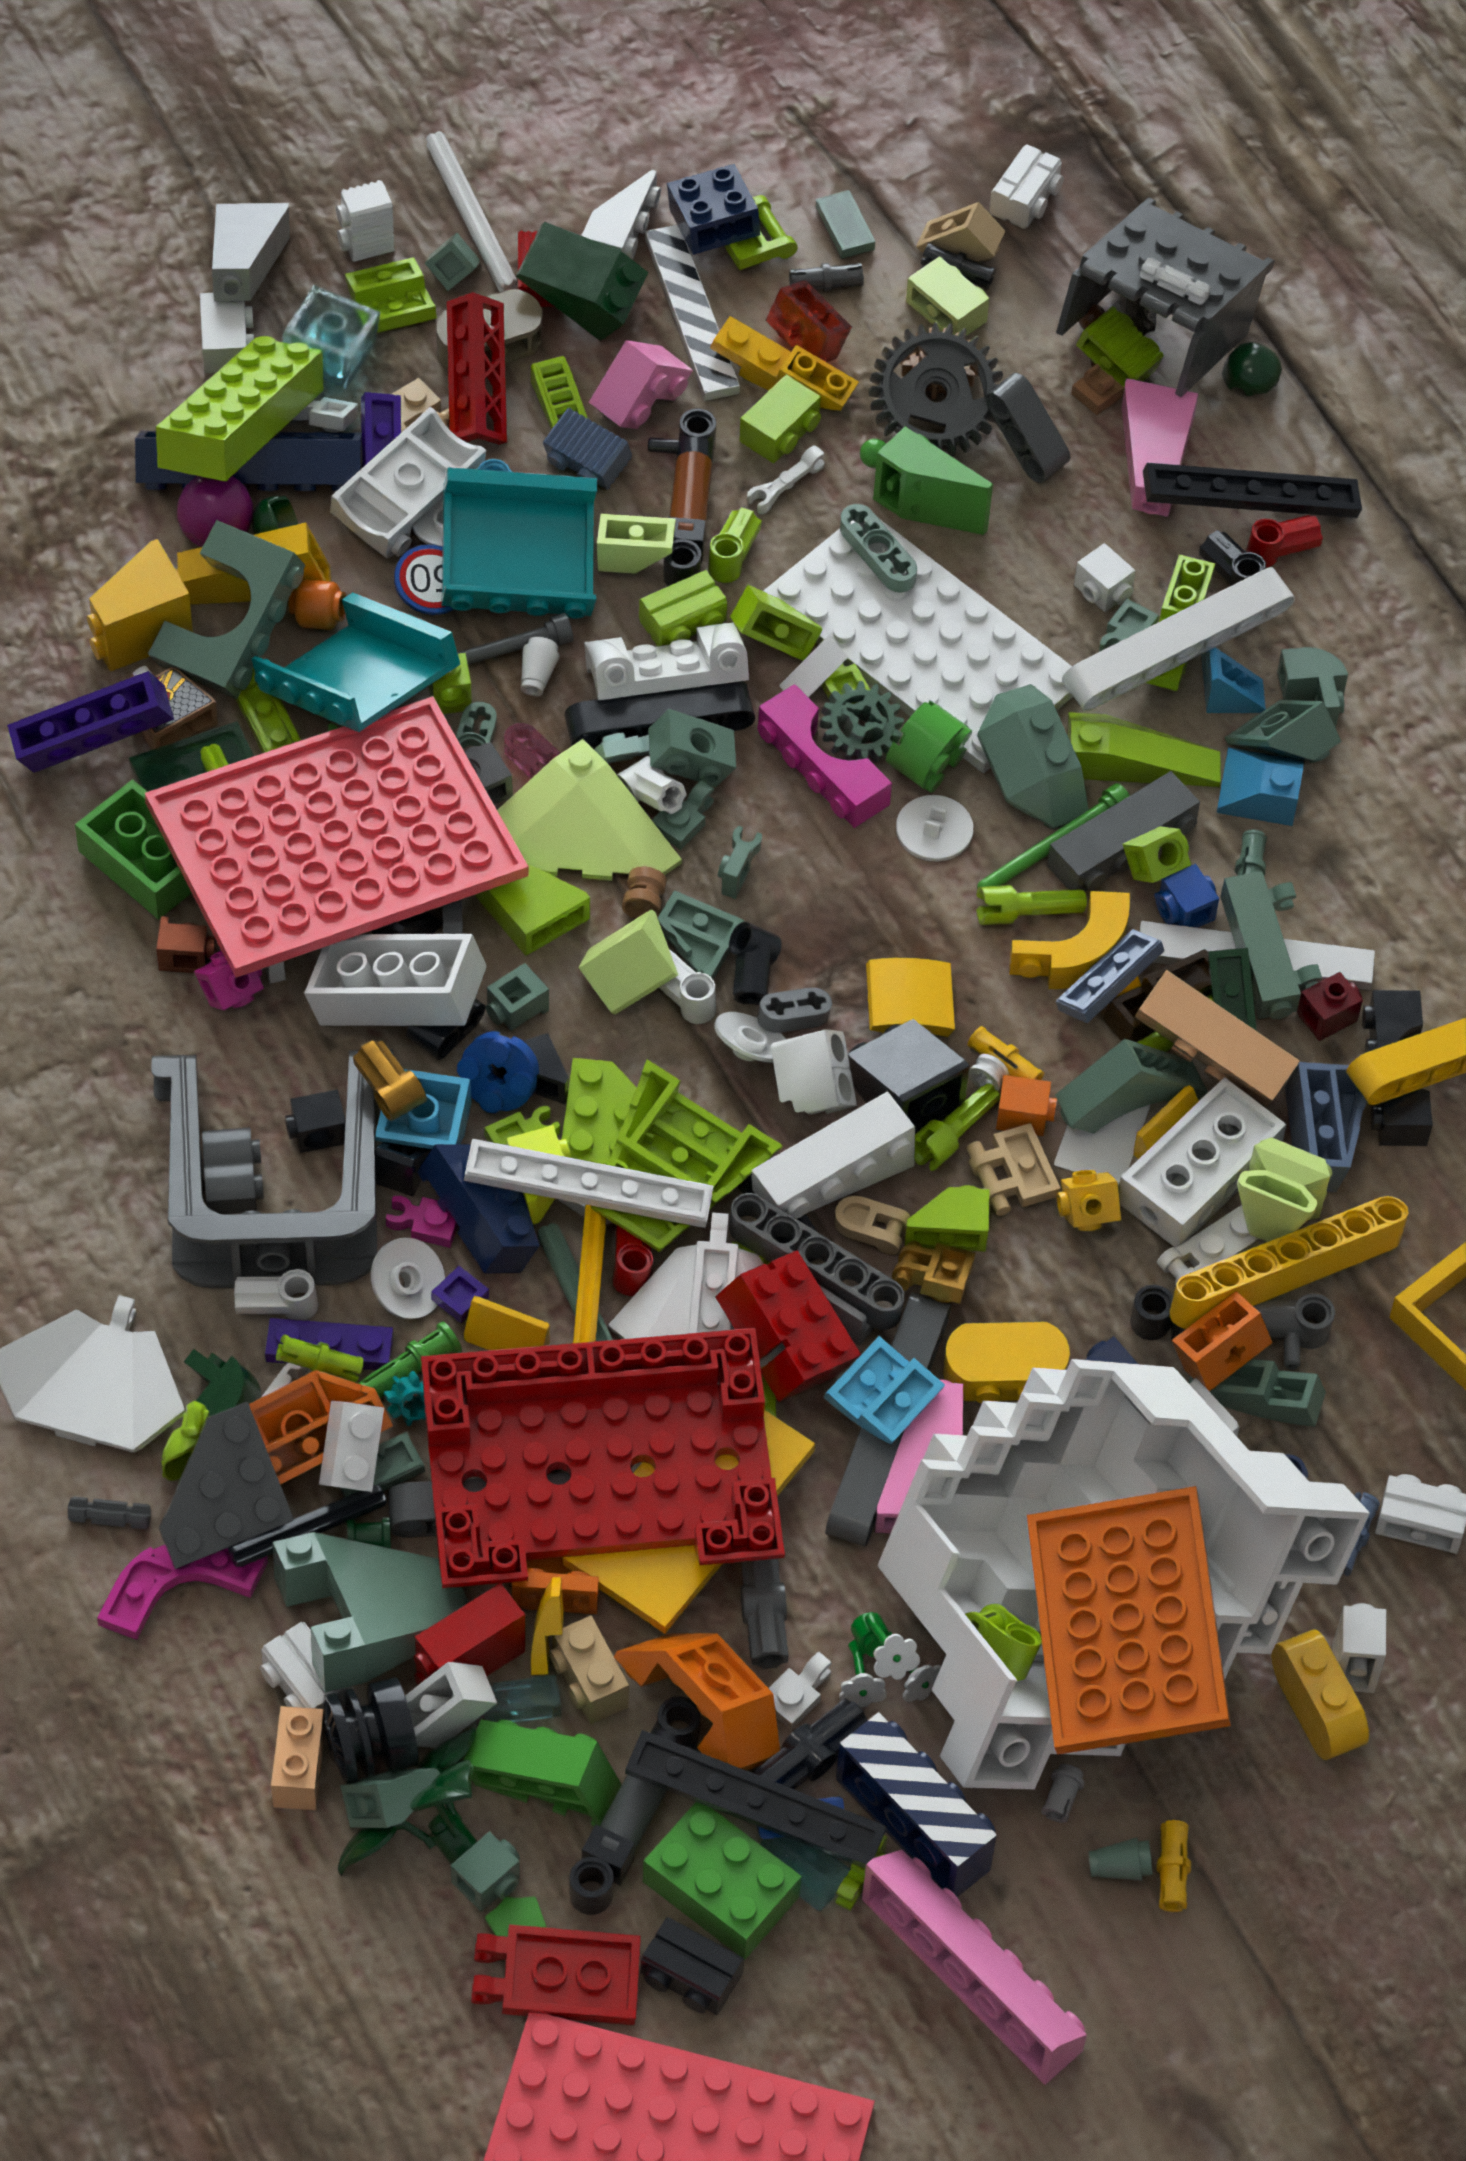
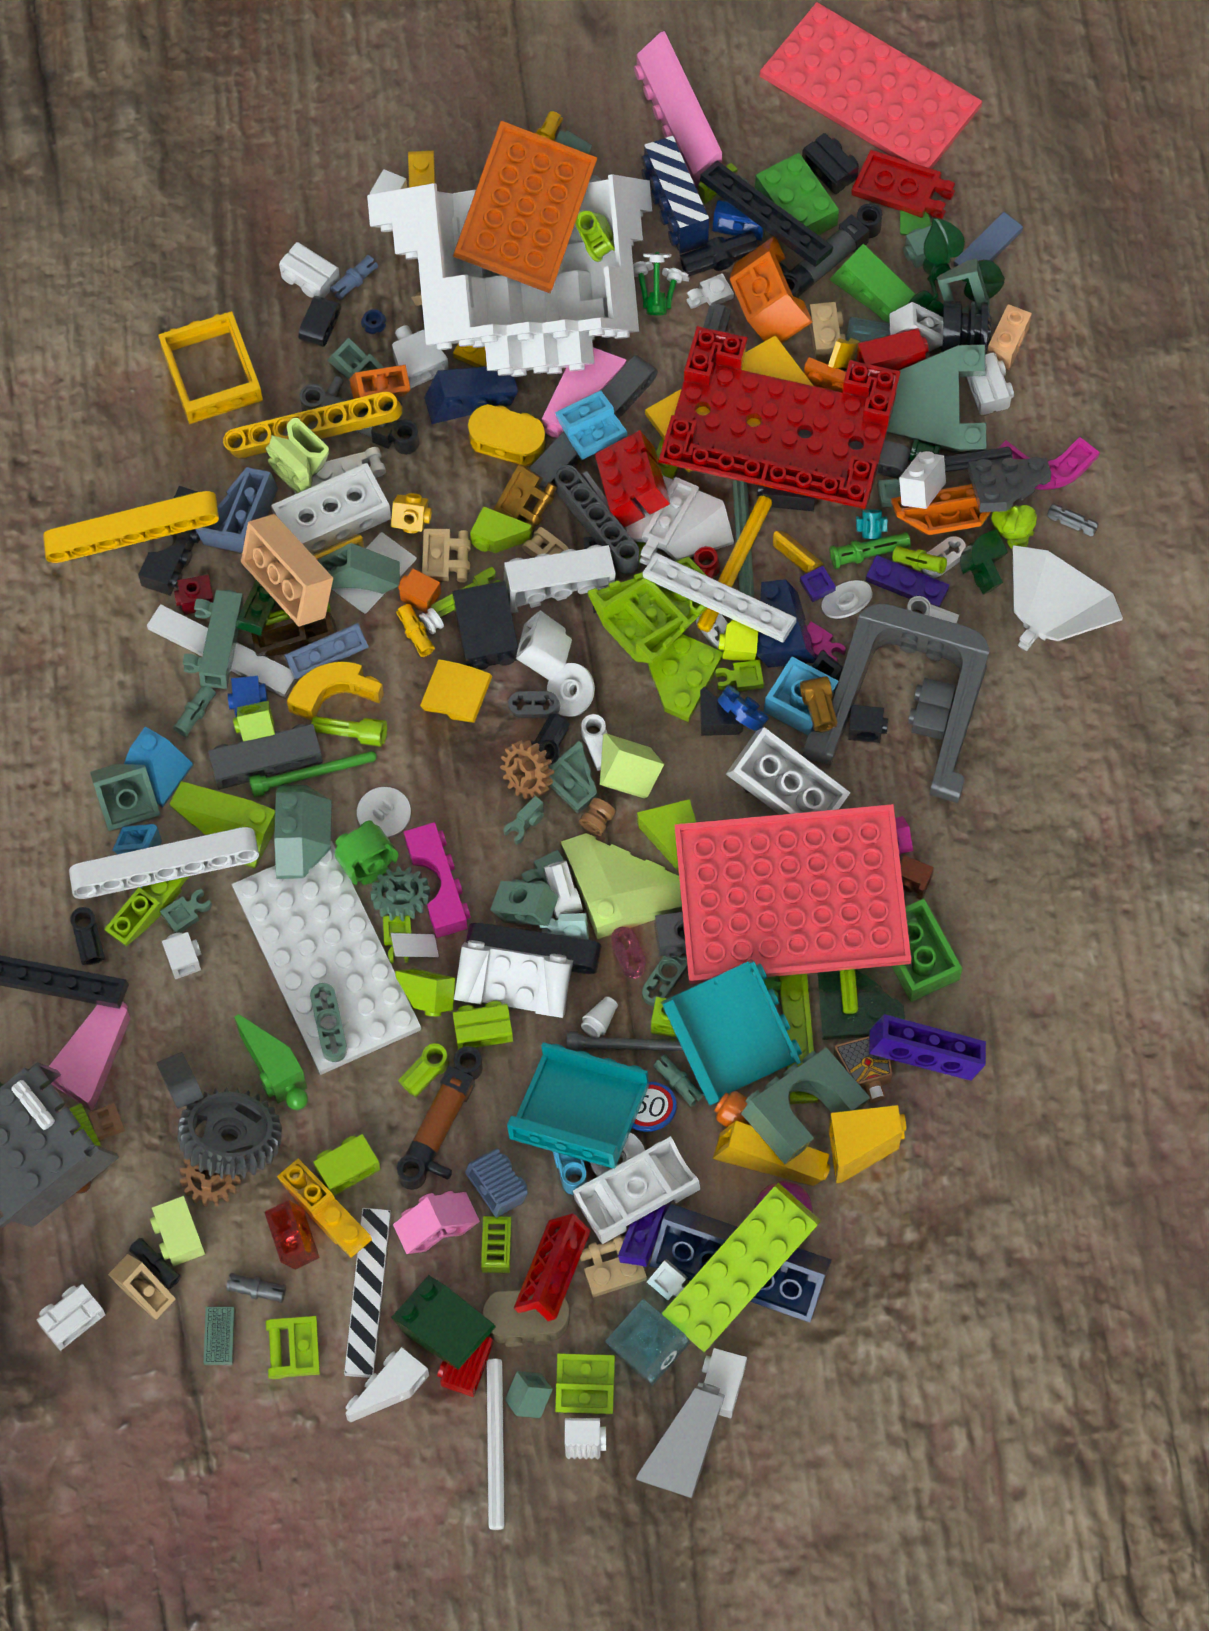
camera: 155 degrees left, 10 degrees up
dark green hair [252,496,298,535] -> none
sand green brick [486,963,549,1031] -> none
yellowish green slope [597,514,676,574] -> none
dark blue brick [667,164,761,255] -> none
white piece [747,446,824,514] -> none
red piece [1246,515,1323,568] -> none
sand green brick [1277,647,1348,728] -> none
none -> black beam [298,296,341,347]
none -> medium nougat gear [500,740,554,799]
none -> sand blue tile [953,212,1023,267]

